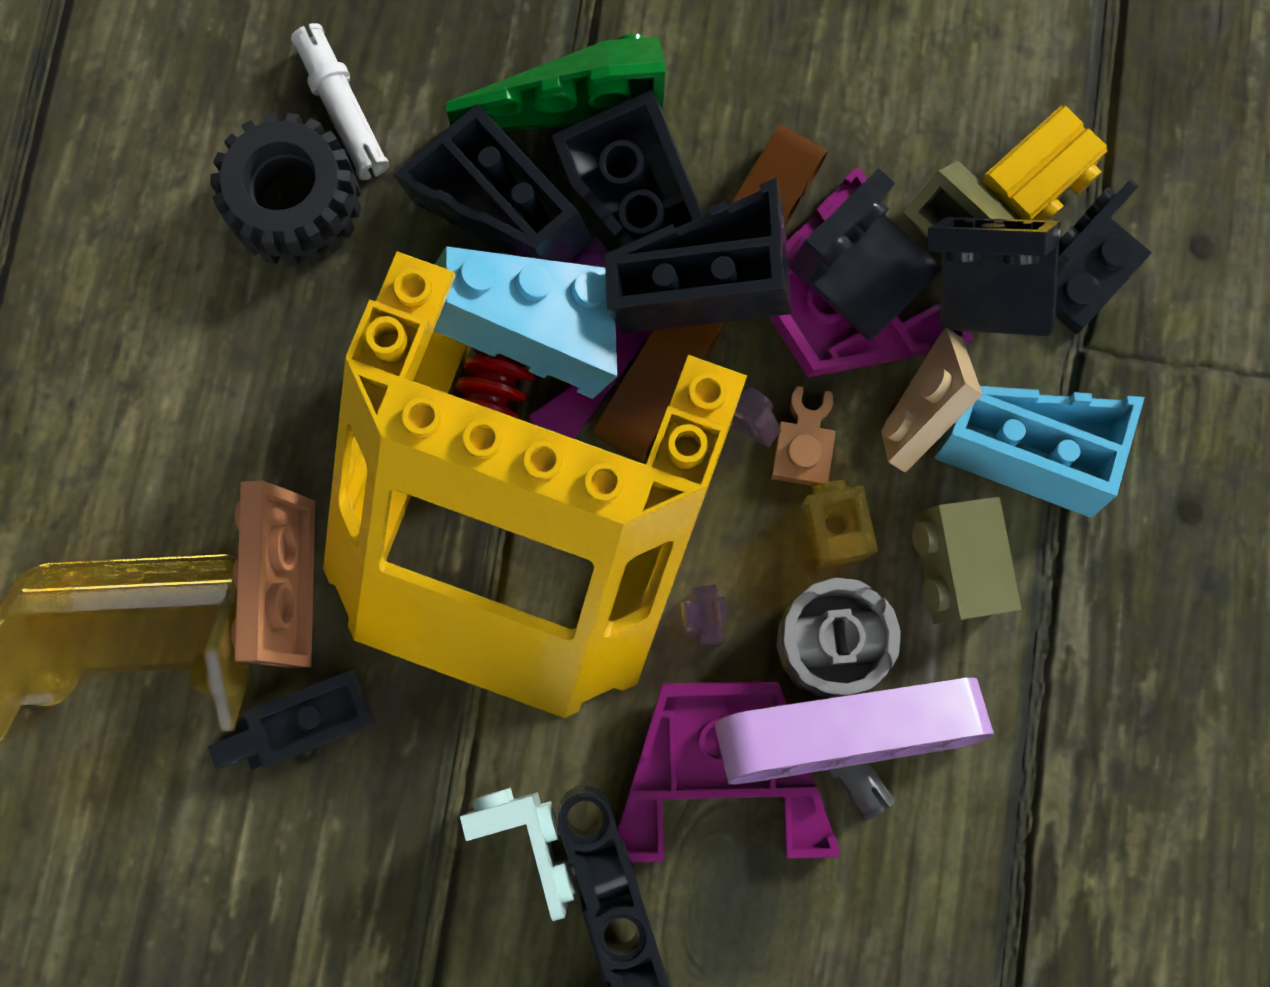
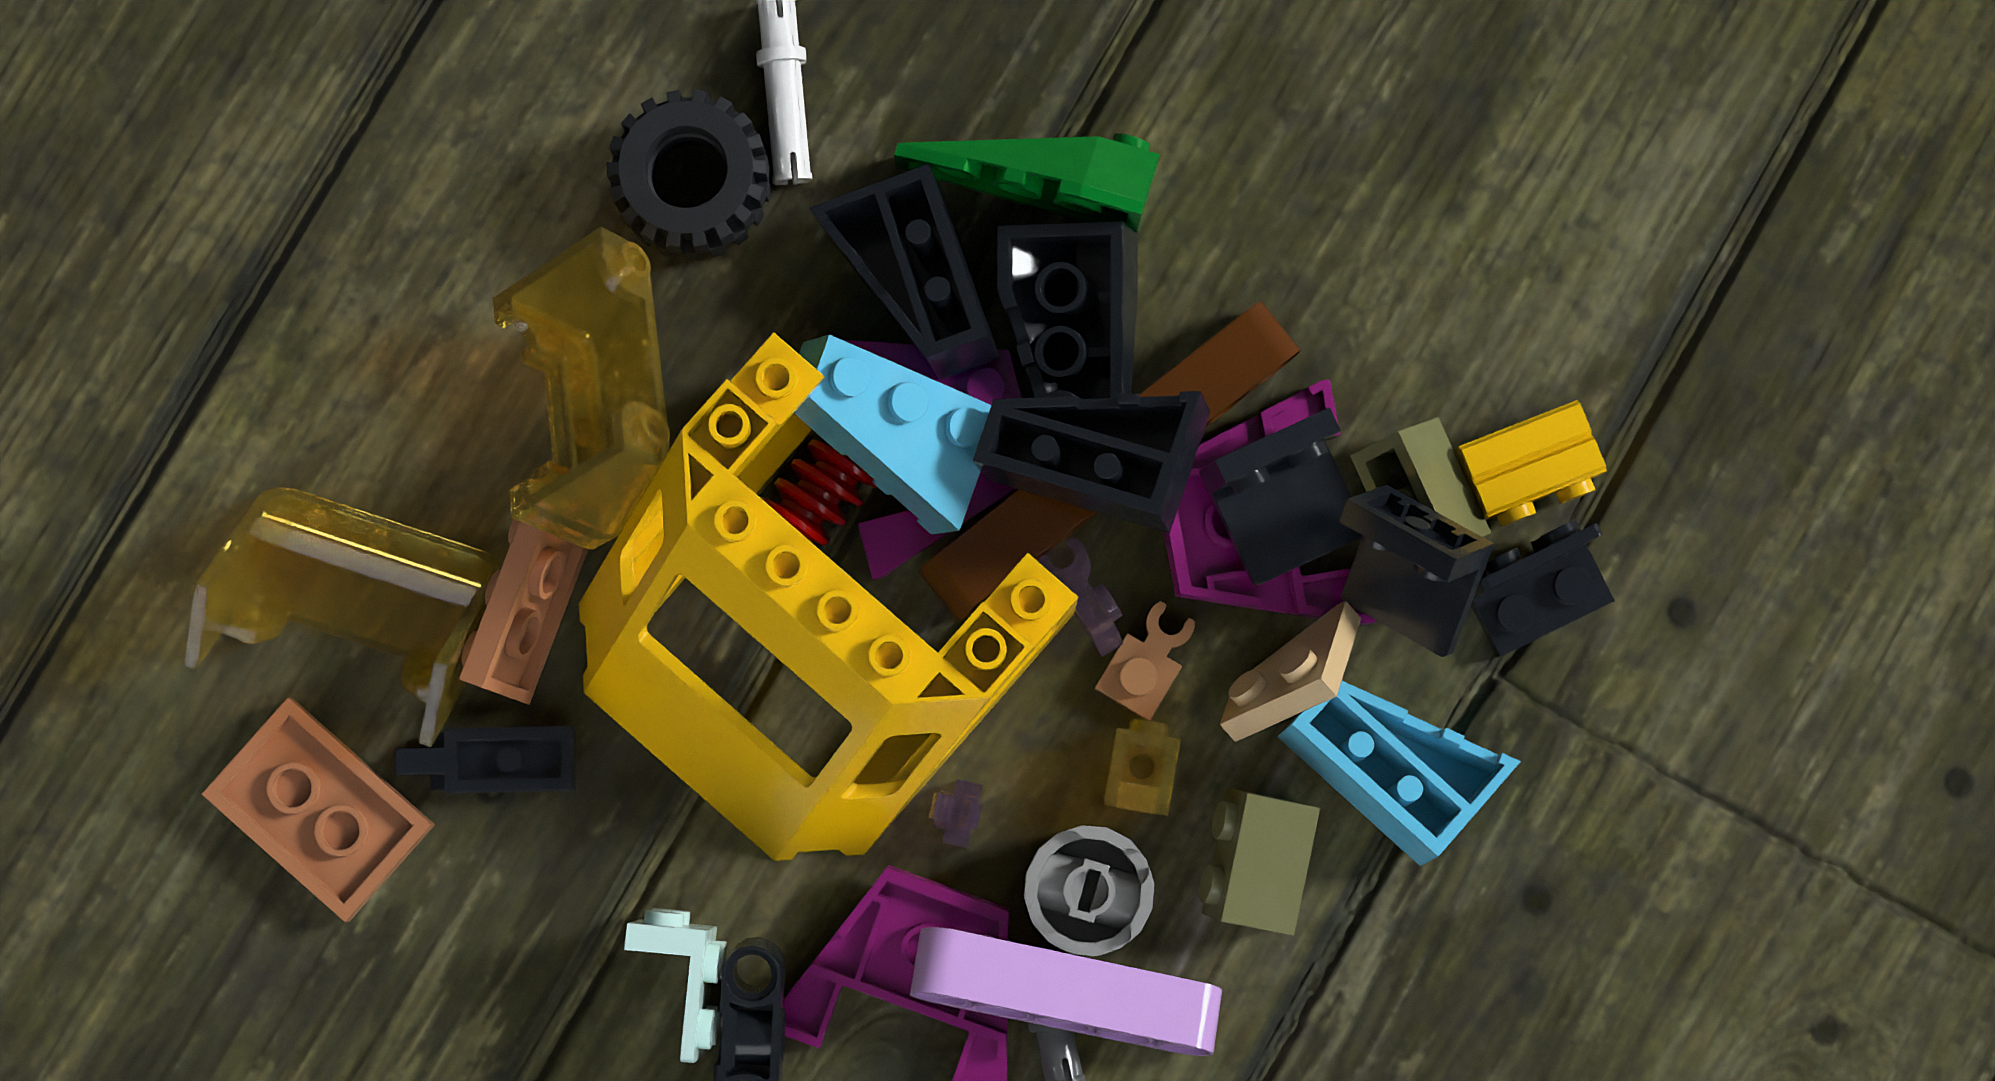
camera: 25 degrees right, 5 degrees up
none -> nougat plate [202,697,435,922]
none -> clear yellow windscreen [493,227,670,550]

